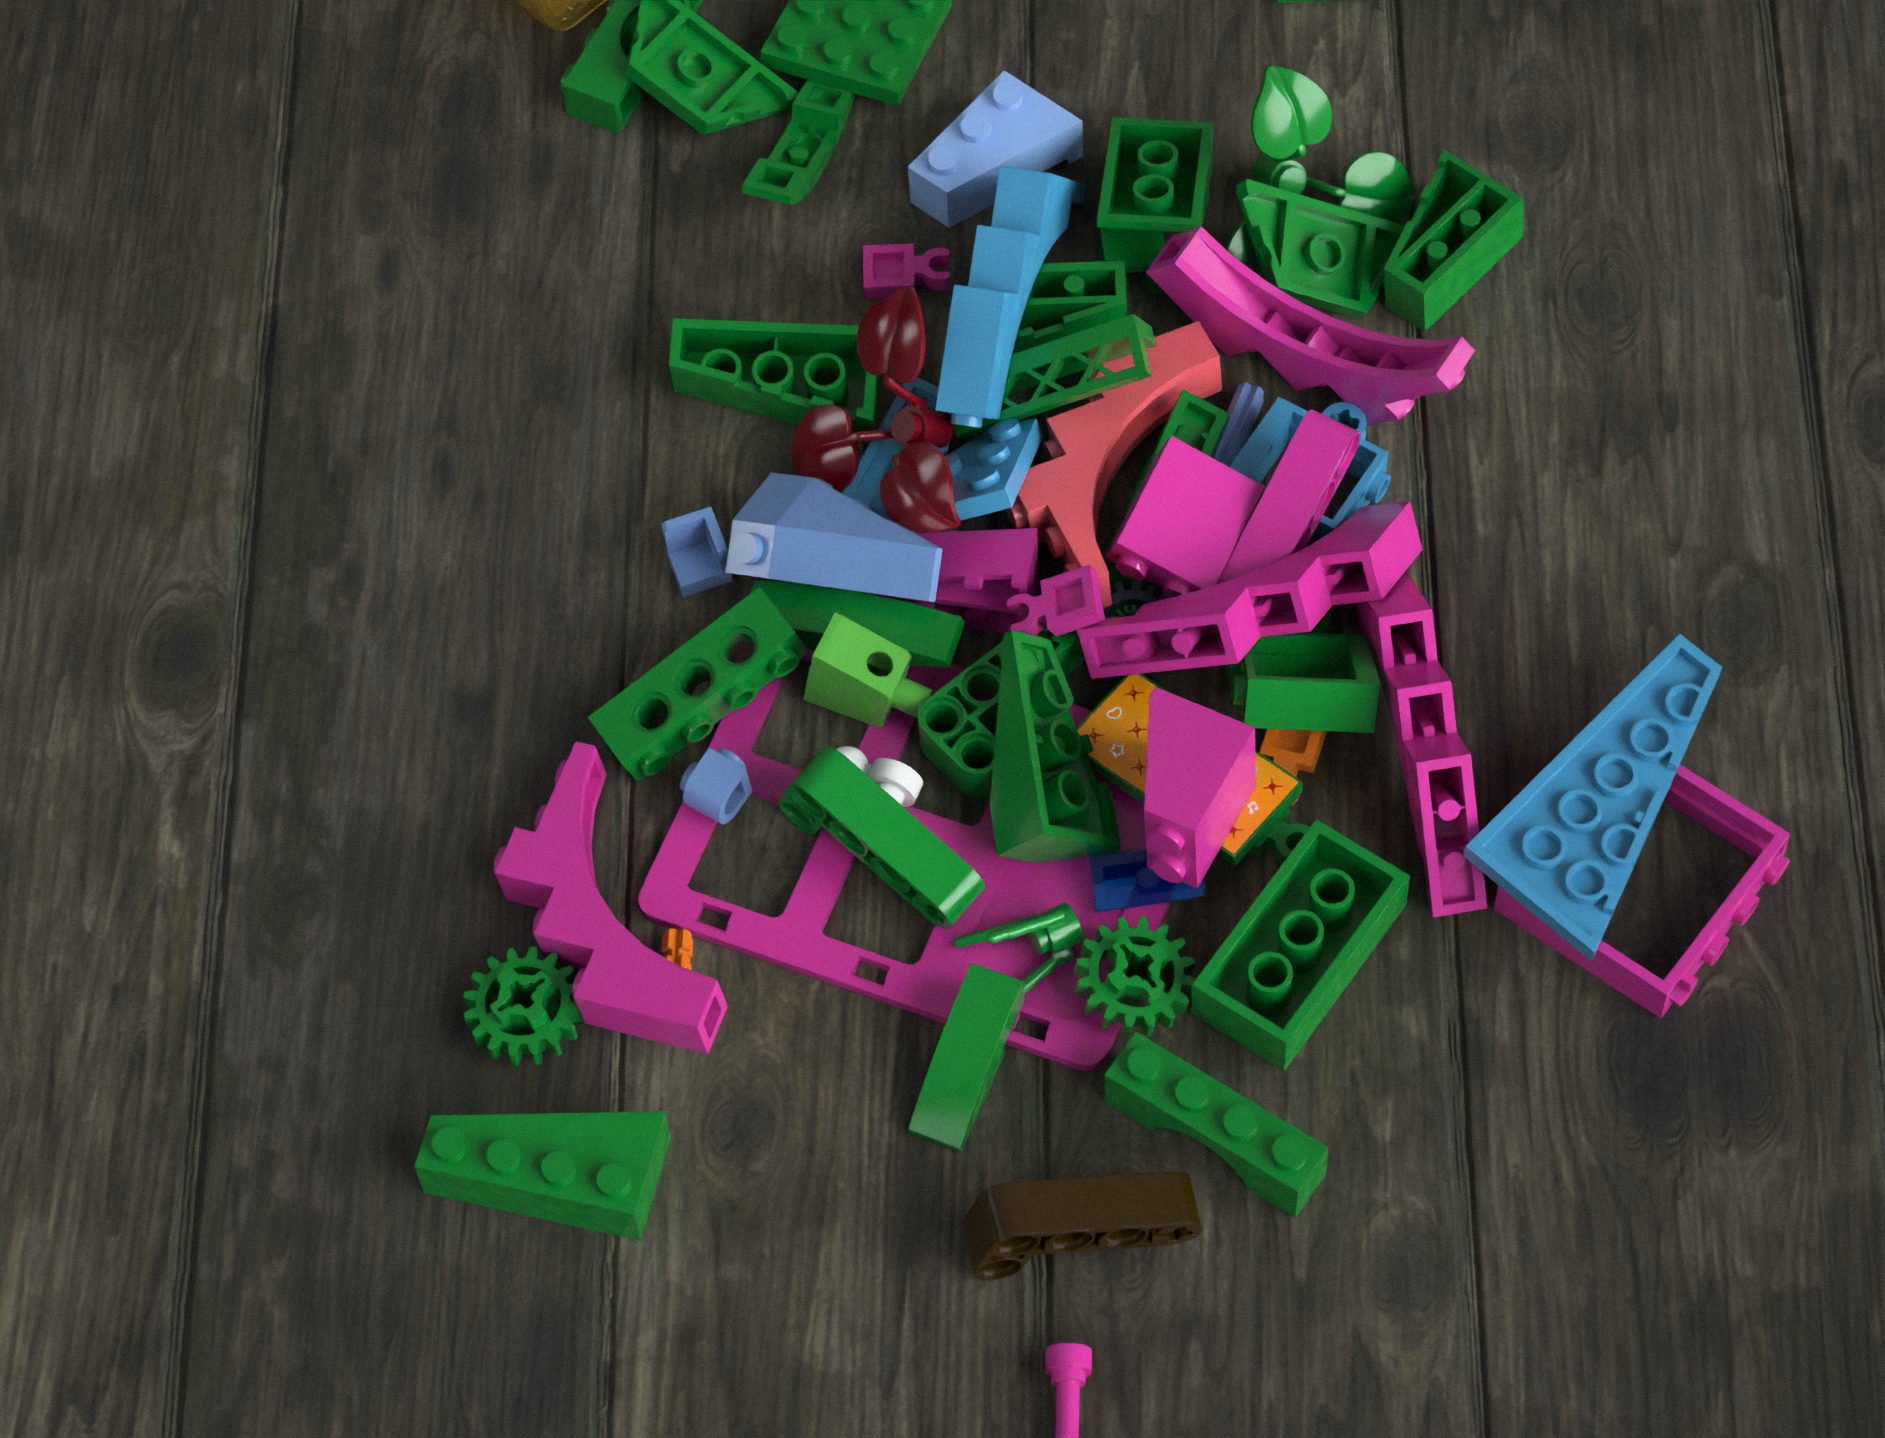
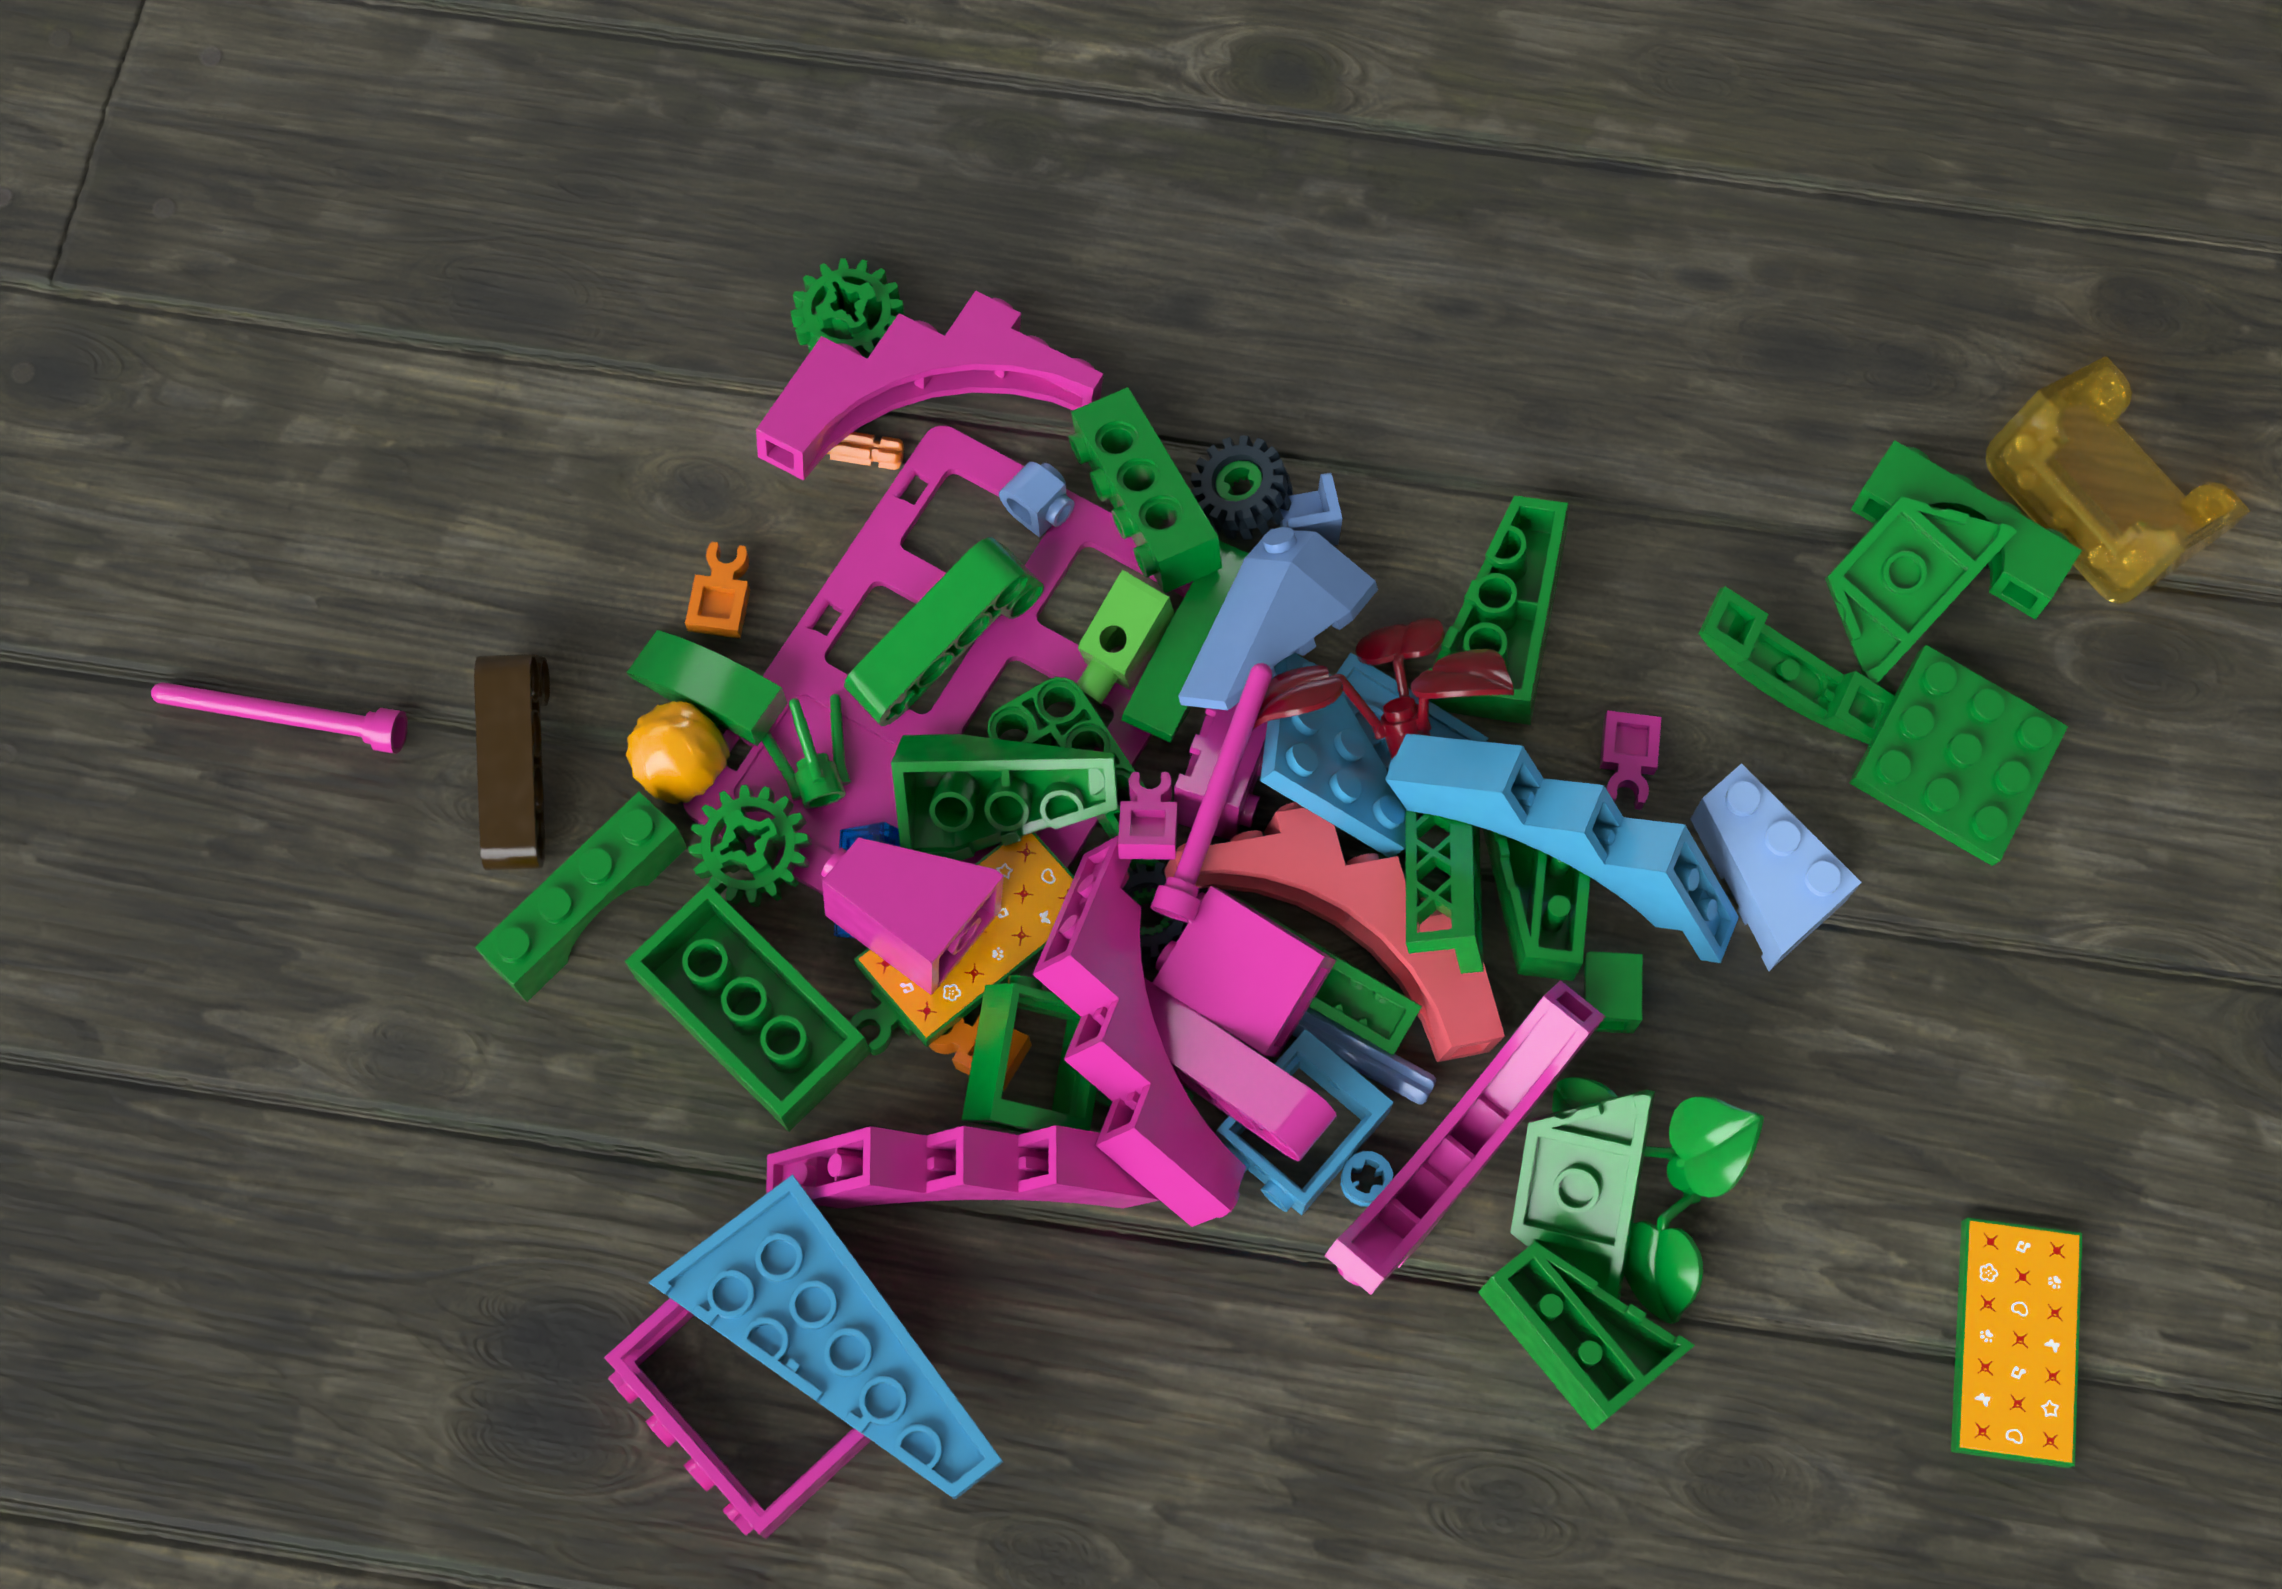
camera: 95 degrees right, 10 degrees up
green wedge [414,1111,671,1241] -> none
white plate [836,746,923,807] -> none
green slope [1097,117,1213,232] -> none
none -> light orange hair [626,701,730,804]
none -> orange plate [685,542,751,639]
none -> dark pink piece [1150,663,1272,924]
none -> black bush [1191,435,1293,540]

